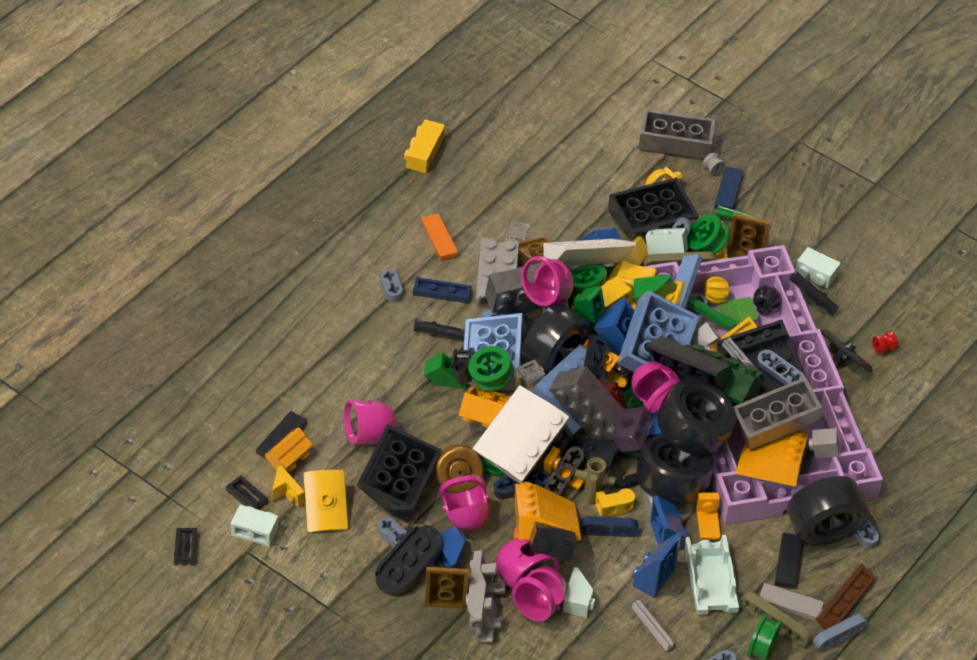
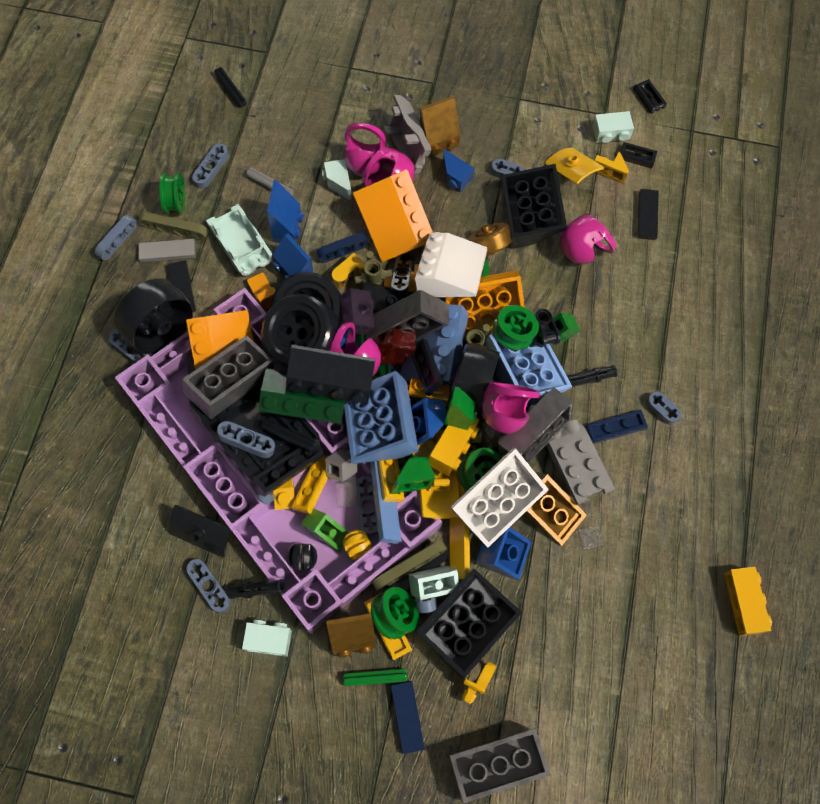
camera: 155 degrees right, 20 degrees up
light orange brick [265,428,313,472] -> none
black tile [375,525,443,596] -> none
orange tile [421,213,458,261] -> none
dark pink piece [439,475,490,531] -> none
clear tile [517,359,545,384] -> none
black brick [529,521,577,561] -> none
green axle [686,295,735,331] -> none
light grey wheel [703,152,726,175] -> none
light grey brick [809,428,839,458] -> none
reddish brown tile [815,563,876,630] -> none
red wheel [872,331,898,354] -> none
none -> sand blue beam [187,559,231,613]

